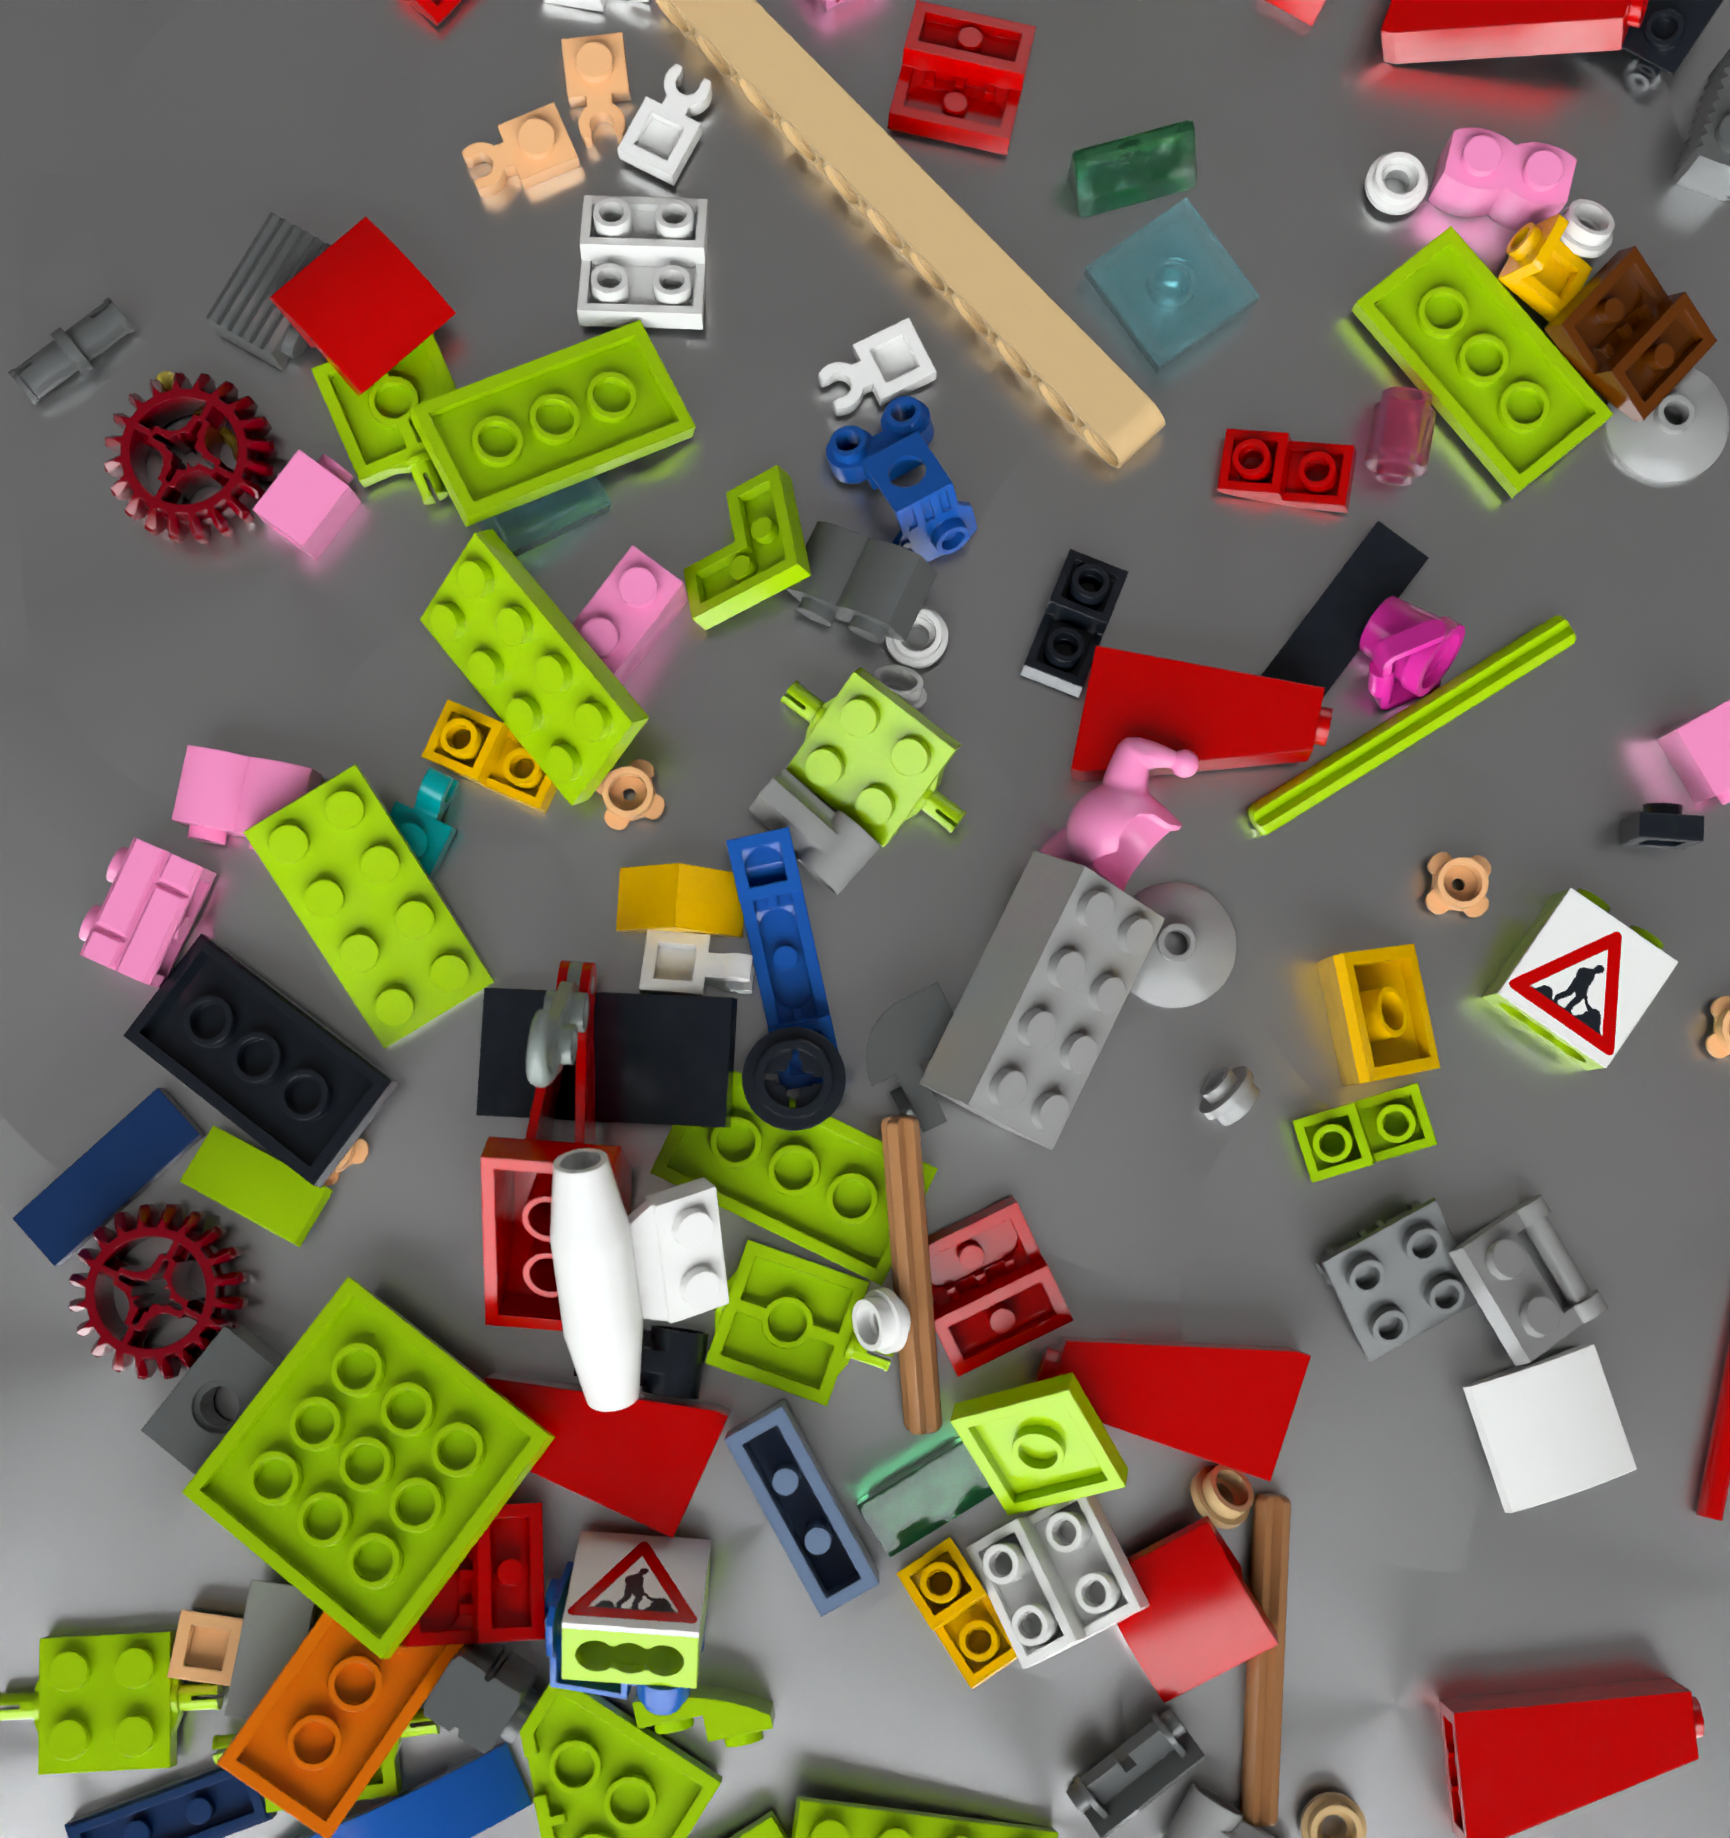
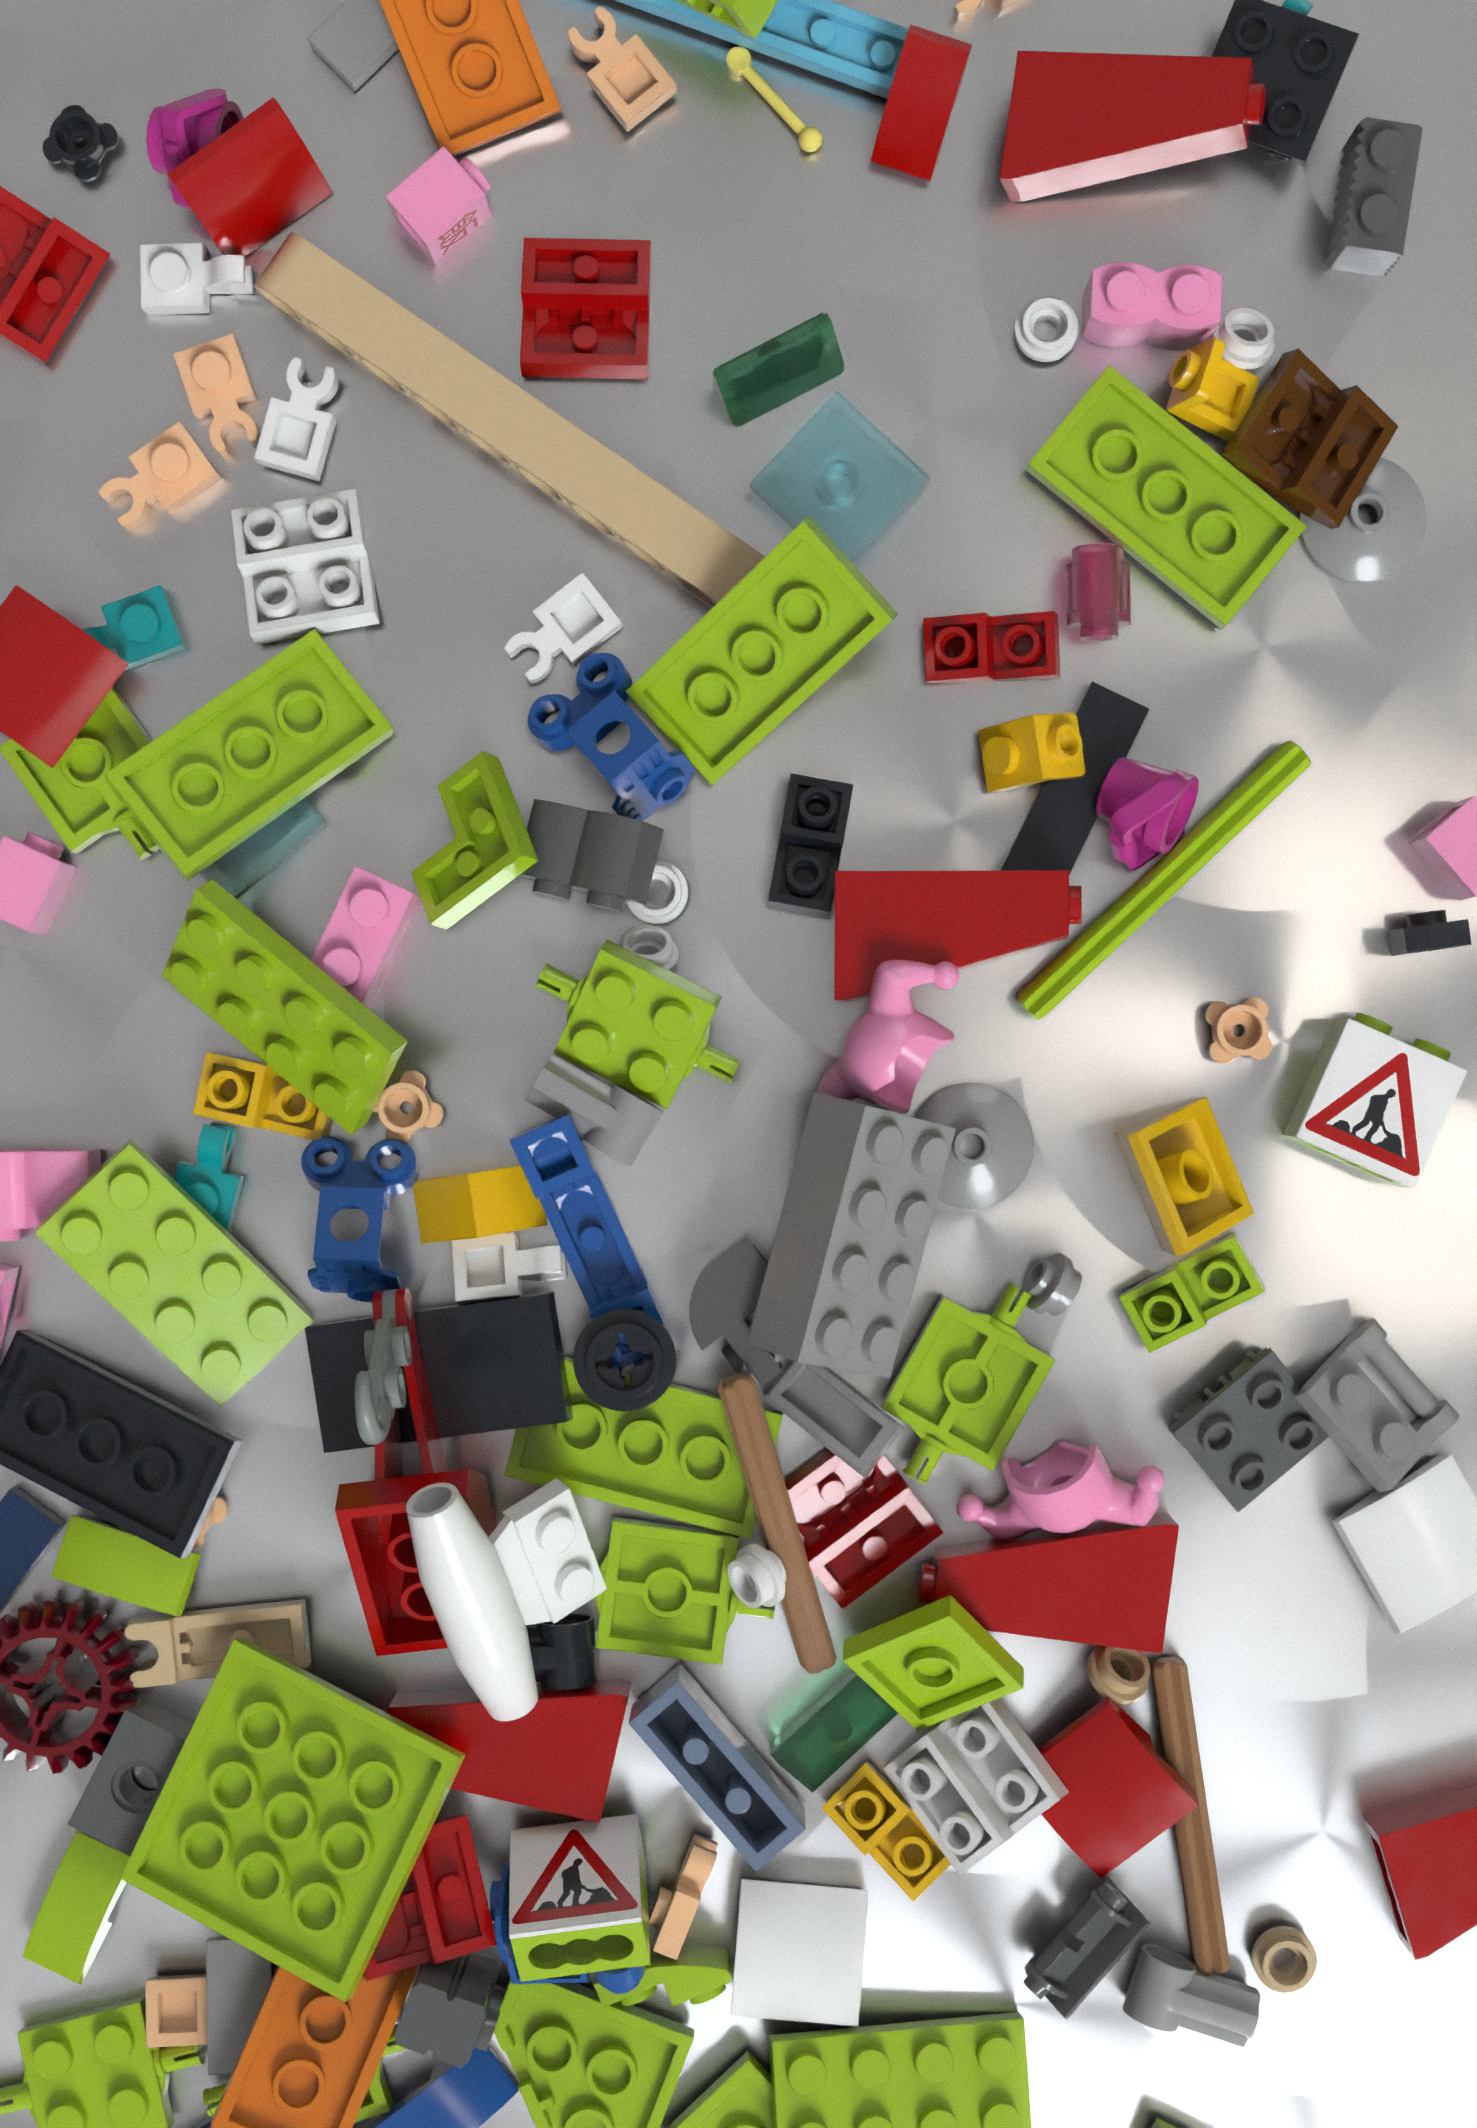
camera: 10 degrees left, 5 degrees up
none -> lime slope [22,1831,130,1985]
none -> teal plate [81,585,187,670]
none -> tan plate [125,1599,312,1688]
none -> blue piece [301,1136,419,1302]
none -> lime plate [625,516,898,786]
none -> light nougat plate [649,1833,718,1960]
none -> white slope [730,1879,869,2027]
none -> light grey tile [764,1361,904,1478]
none -> lime plate [880,1282,1055,1485]
none -> bright pink piece [956,1442,1165,1541]
none -> yellow bracket [978,713,1085,793]

